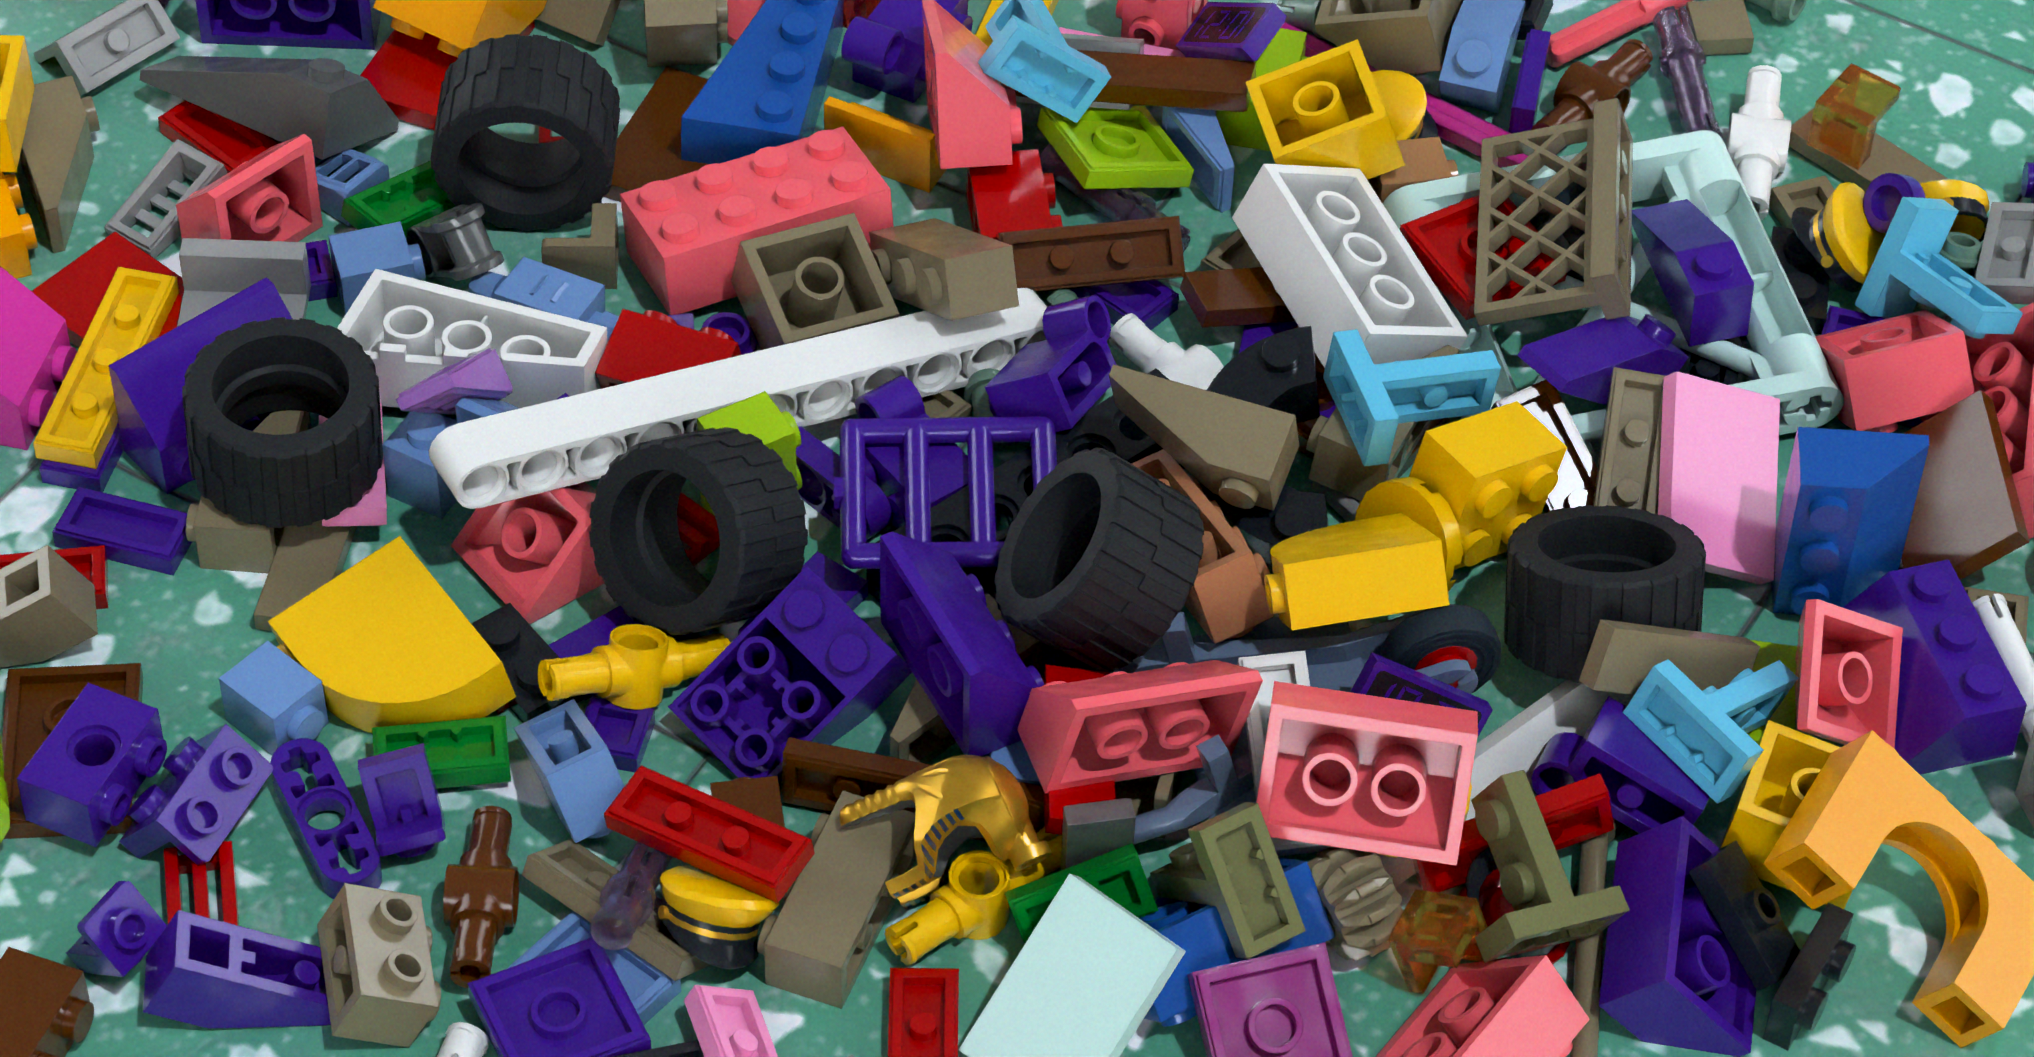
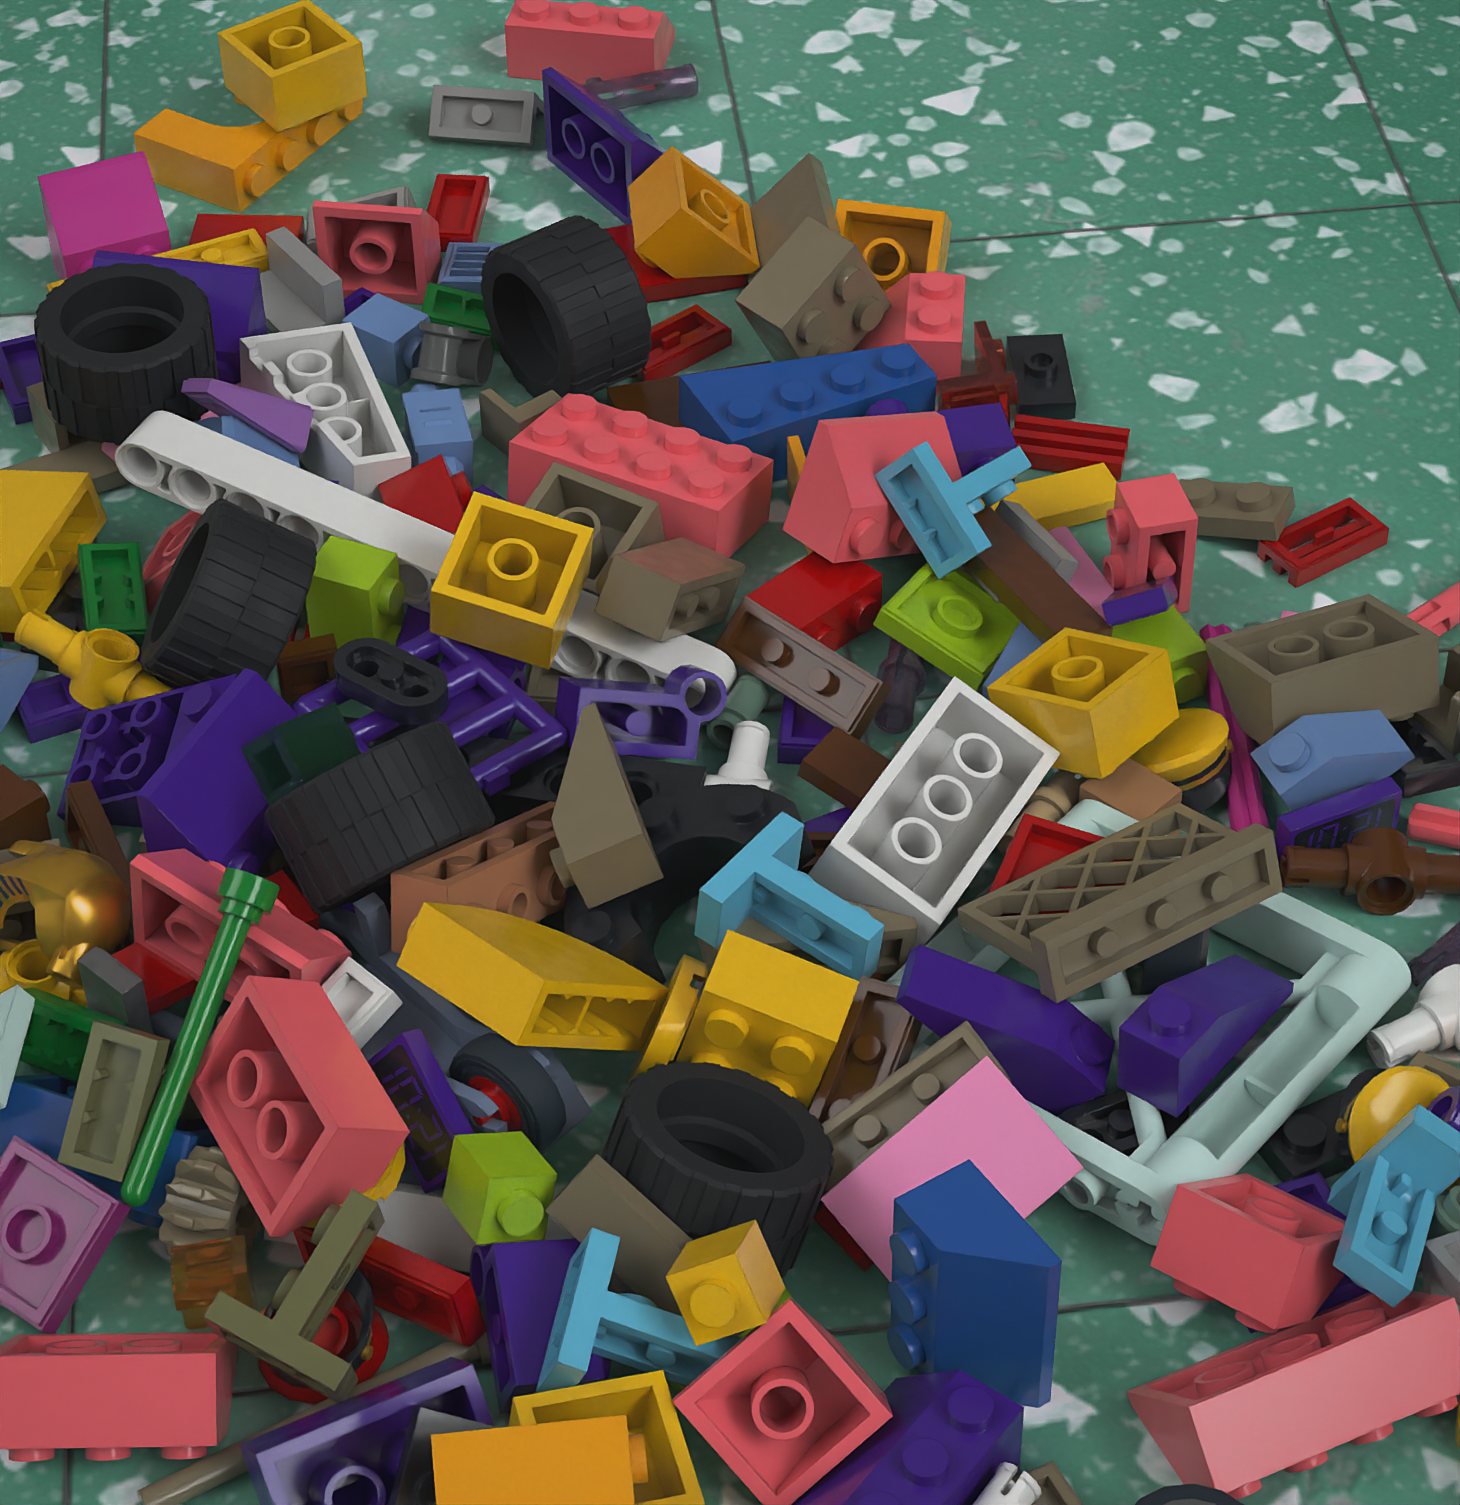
camera: 55 degrees right, 5 degrees down
dark tan slope [19,75,100,253] -> none
dark grey wedge [140,56,399,160] -> none
tile [1902,389,2030,580] -> none
none -> green plate [77,542,149,648]
none -> green piece [120,868,280,1207]
none -> clear green brick [241,702,361,806]
none -> black plate [333,638,449,726]
none -> yellow brick [430,491,594,670]
none -> lime brick [442,1131,558,1245]
none -> yellow brick [666,1219,785,1346]

